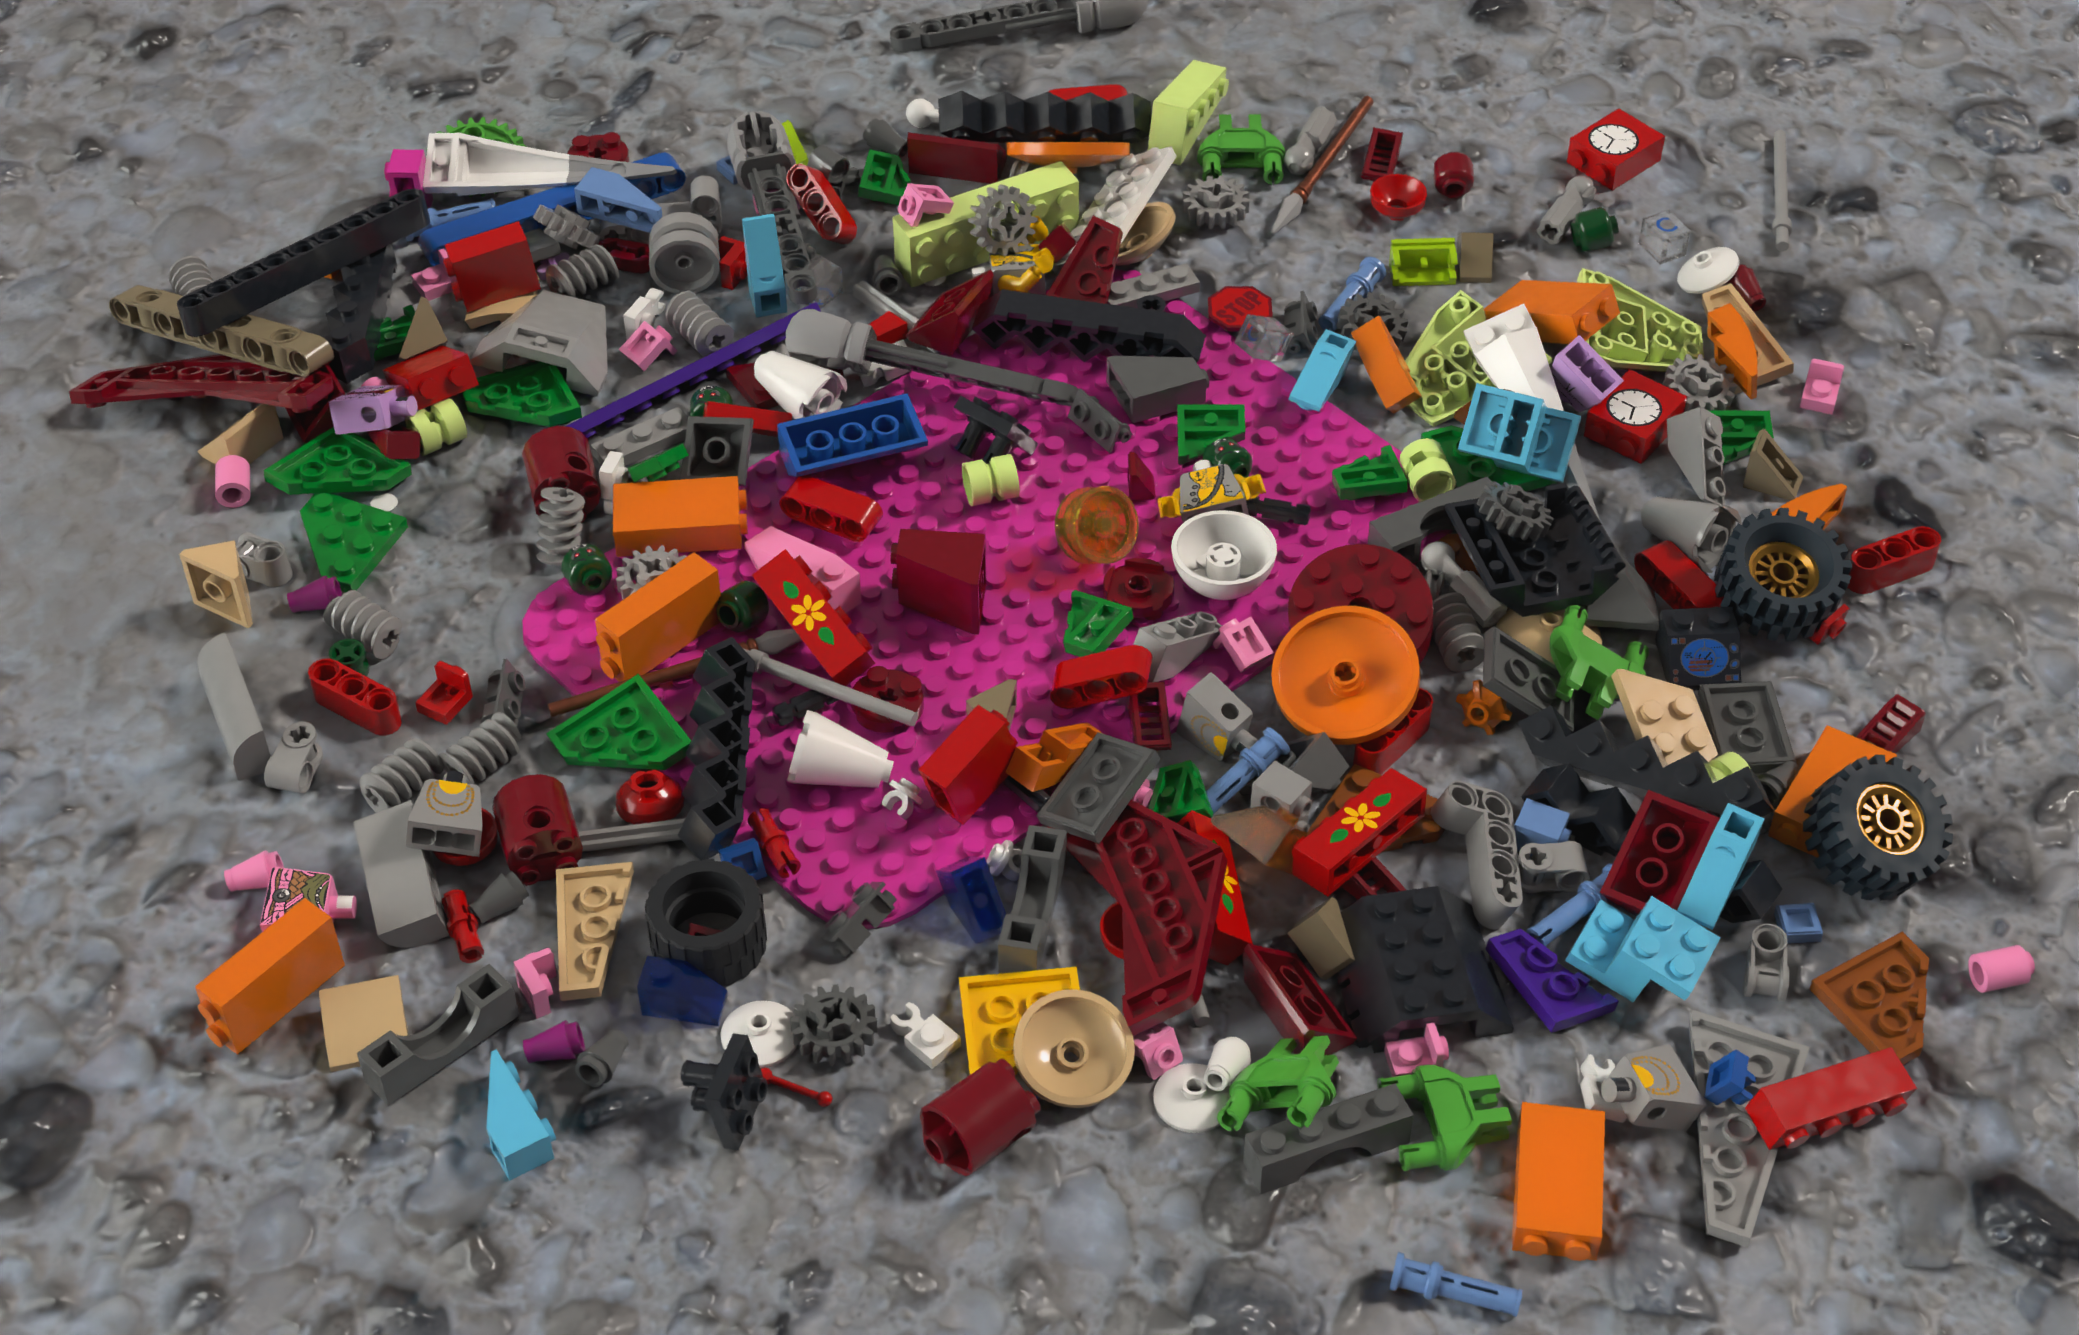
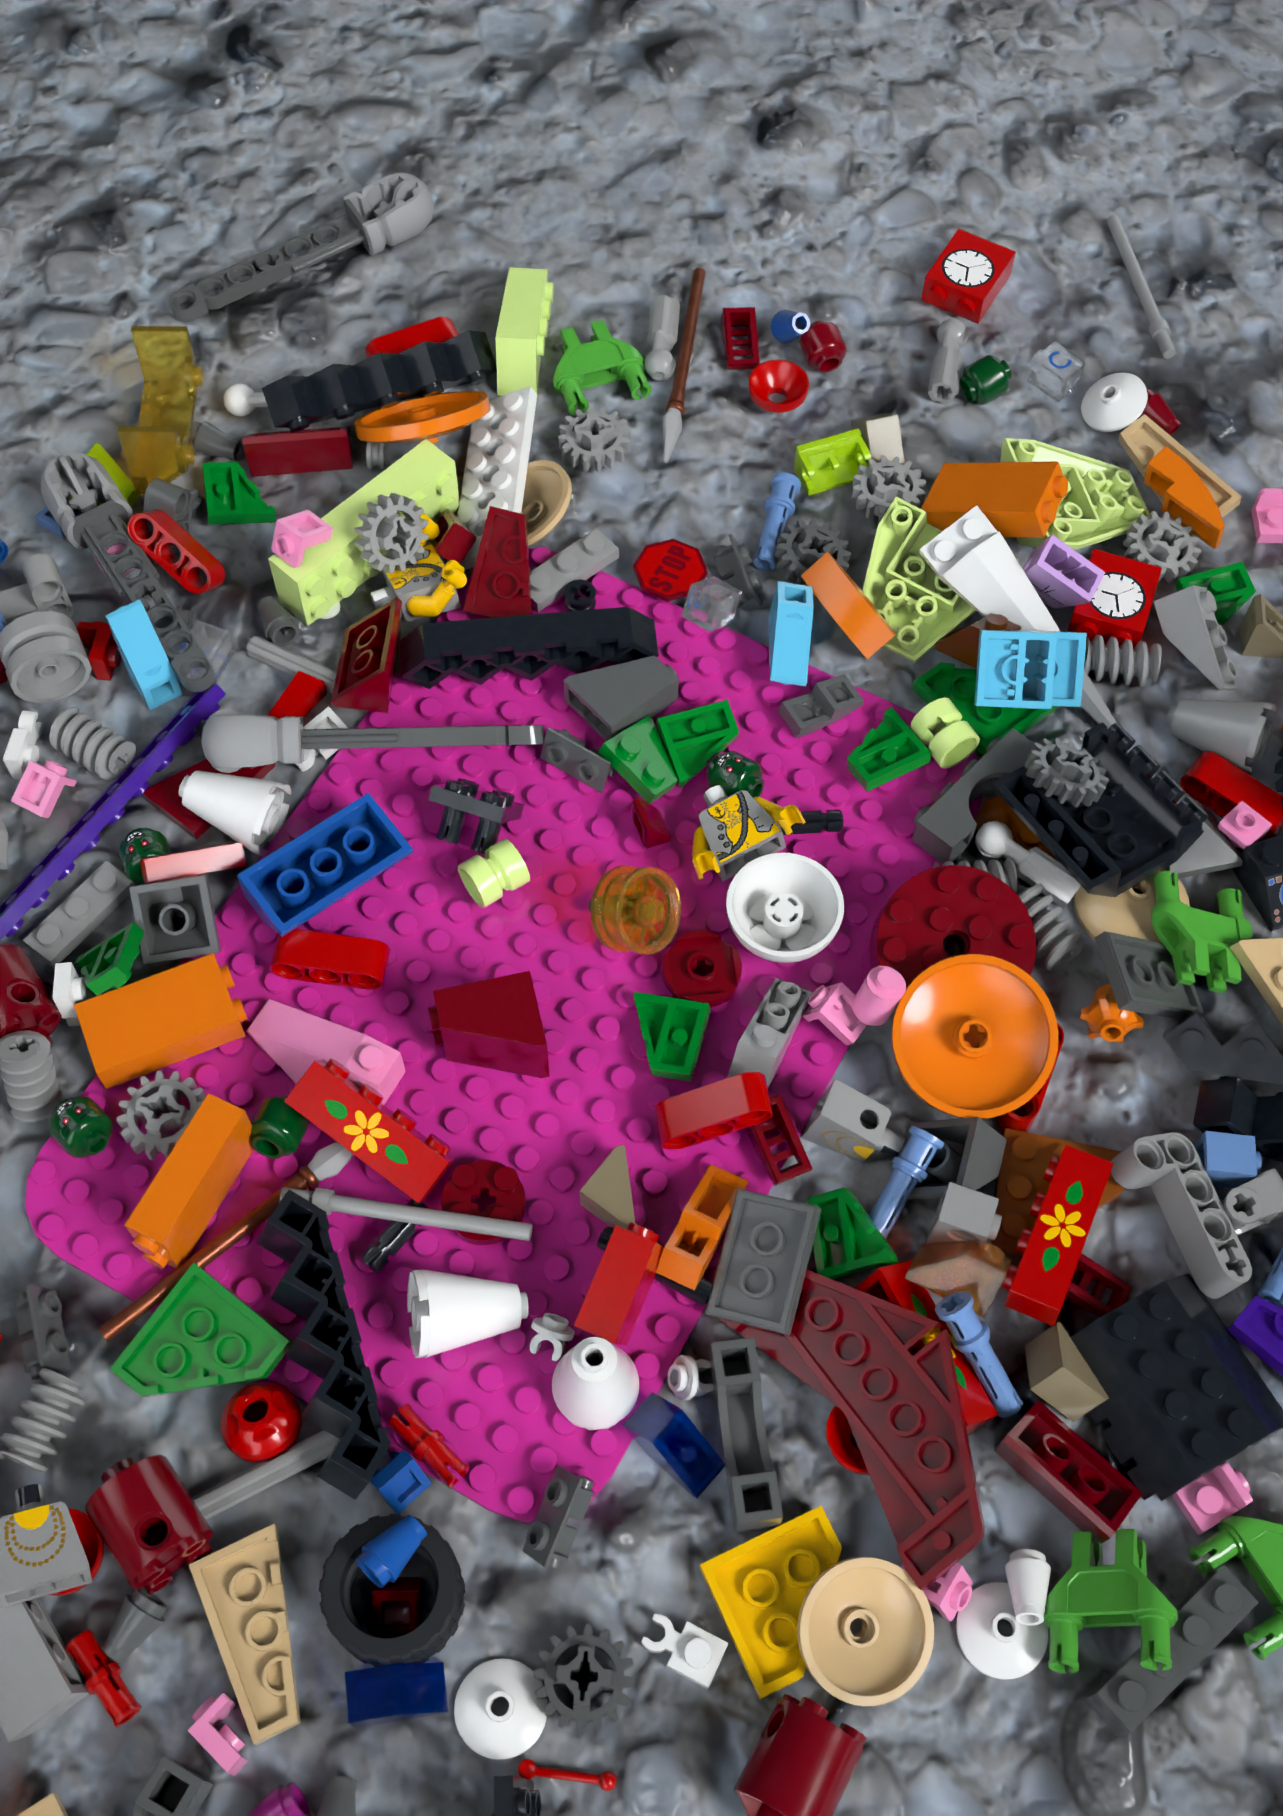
camera: 20 degrees left, 15 degrees up
none -> clear yellow windscreen [117,326,203,495]
none -> blue cone [356,1514,427,1588]
none -> white cone [552,1337,639,1430]
none -> green wing [599,715,678,804]
none -> blue cone [771,310,810,343]
none -> dark grey slope [778,674,864,738]
none -> light grey gear [851,455,926,523]
none -> bright pink brick [852,966,906,1026]
none -> medium blue pin [935,1291,1023,1418]
none -> light grey piece [1084,635,1162,688]
none -> bright pink bracket [1218,801,1272,850]

